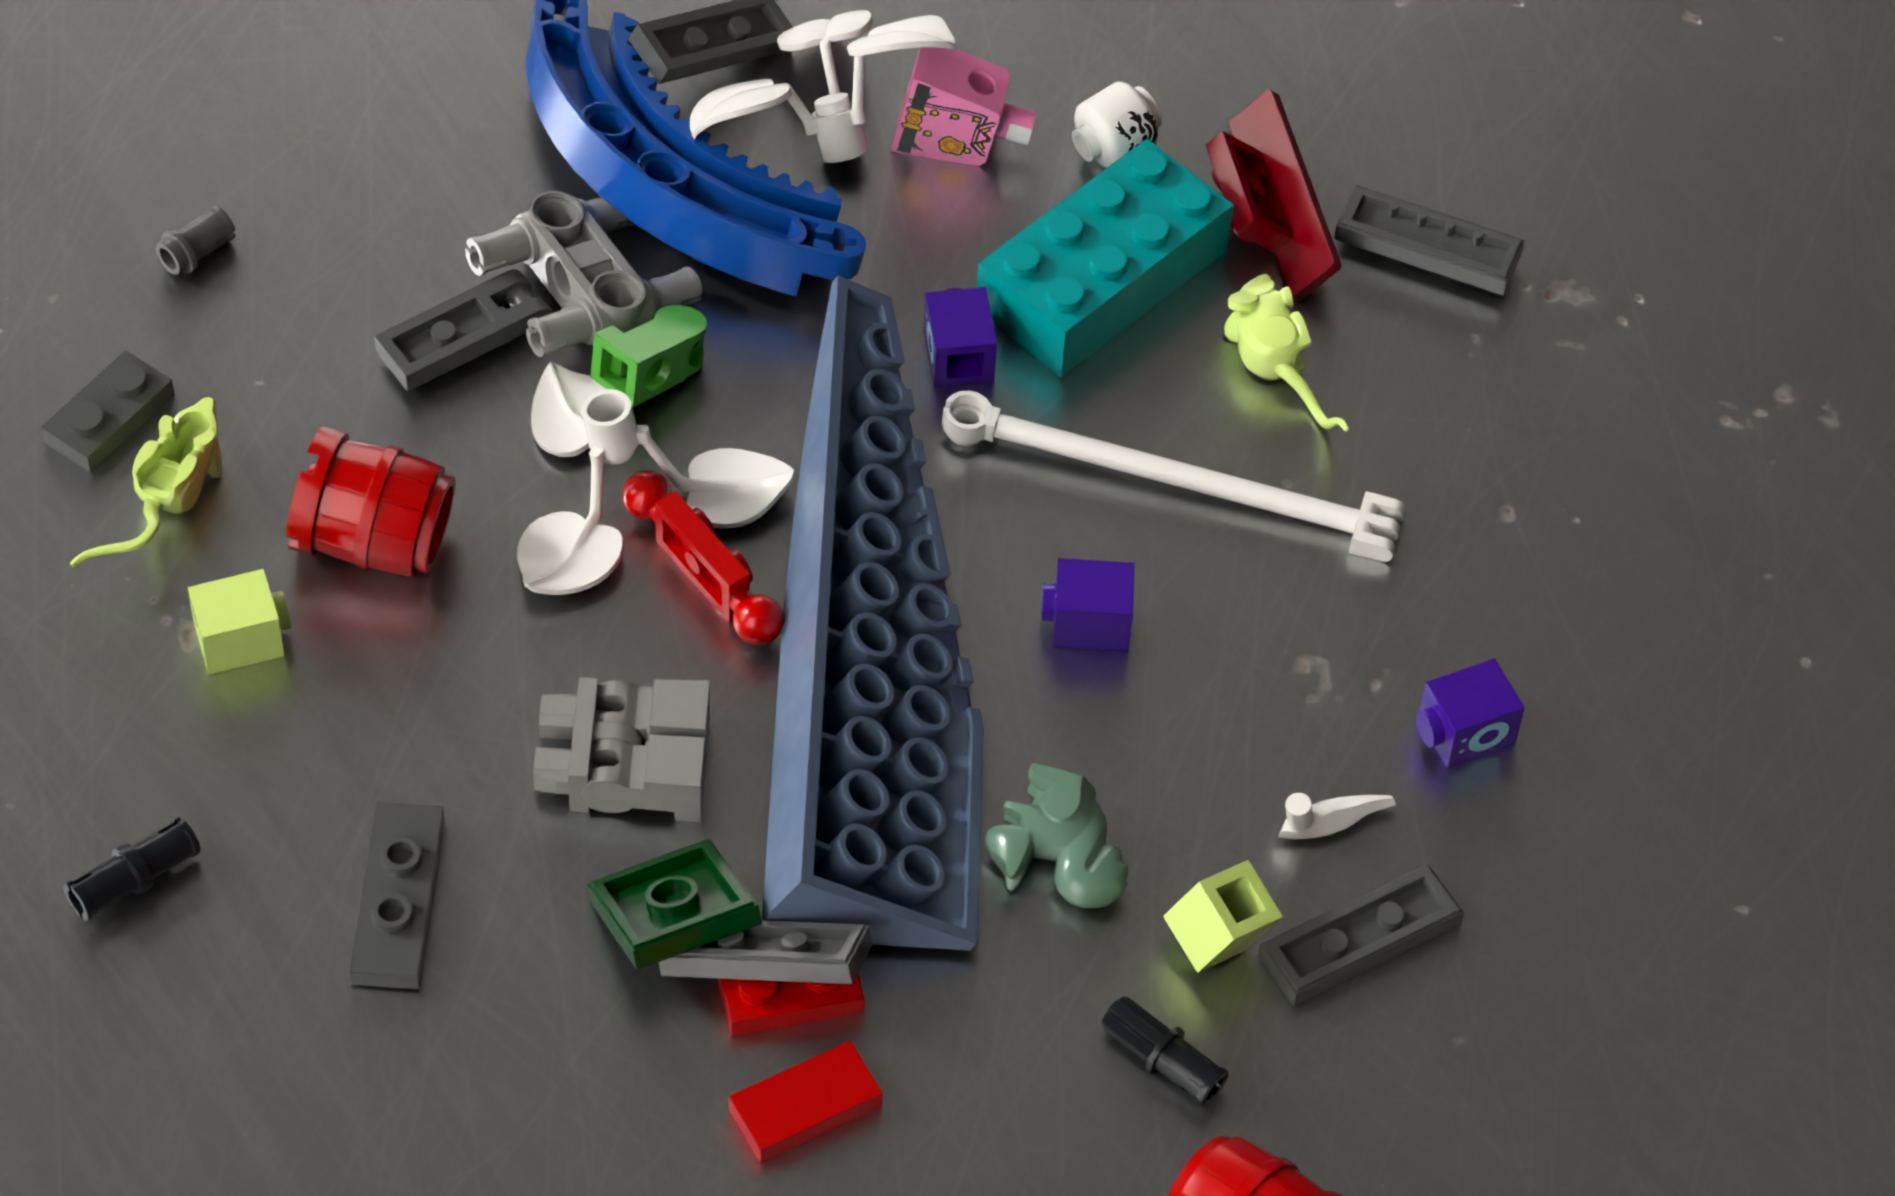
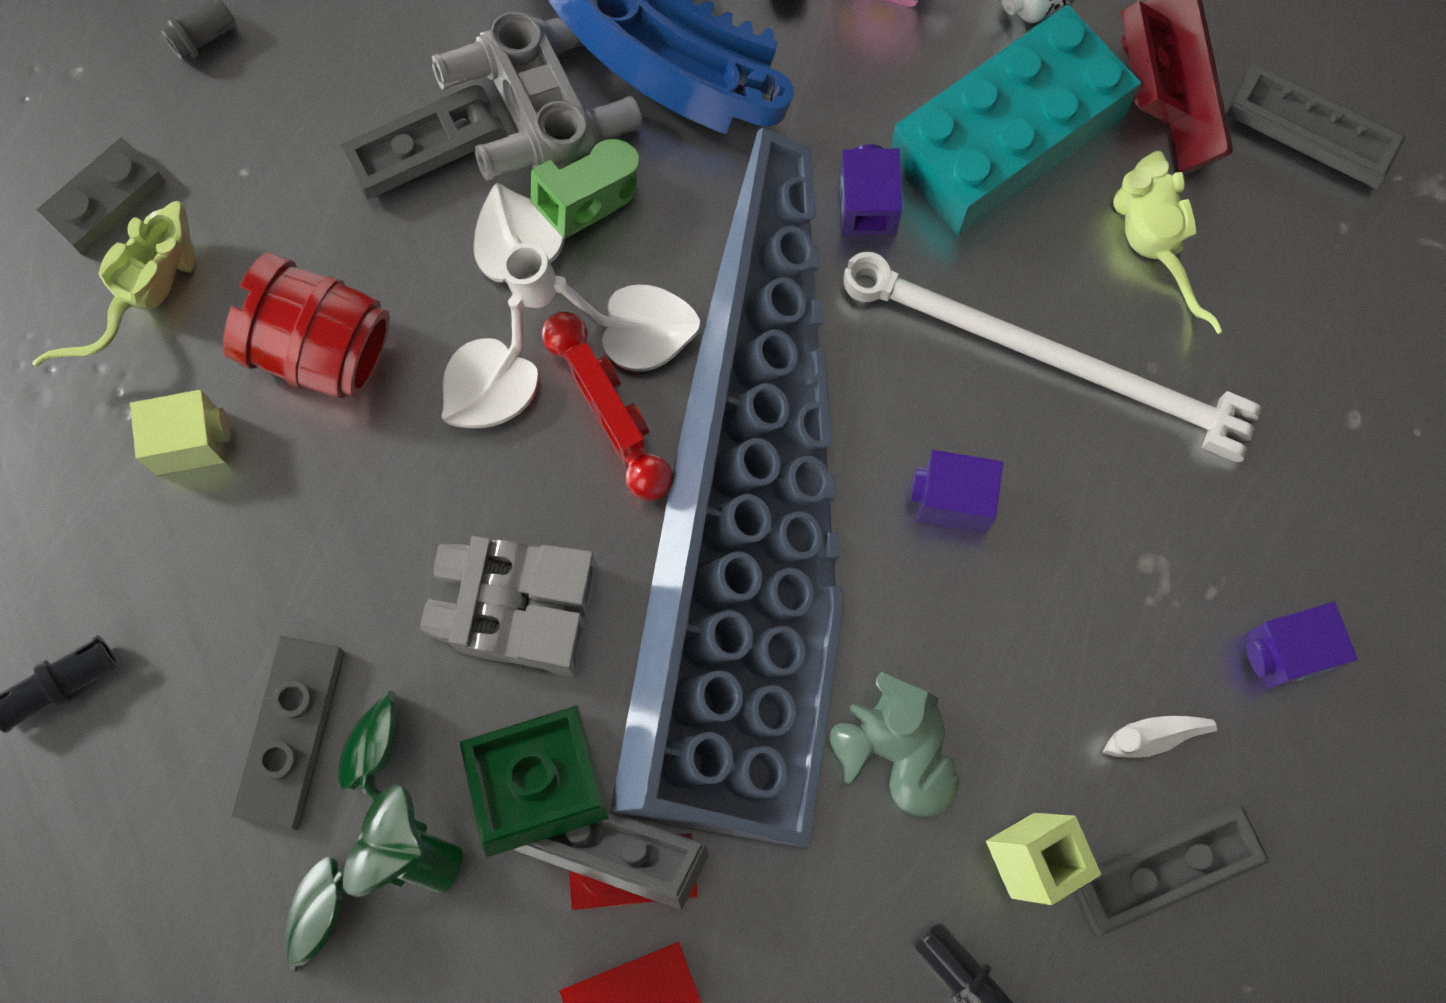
camera: 10 degrees right, 20 degrees up
none -> dark green plant [285,690,463,971]

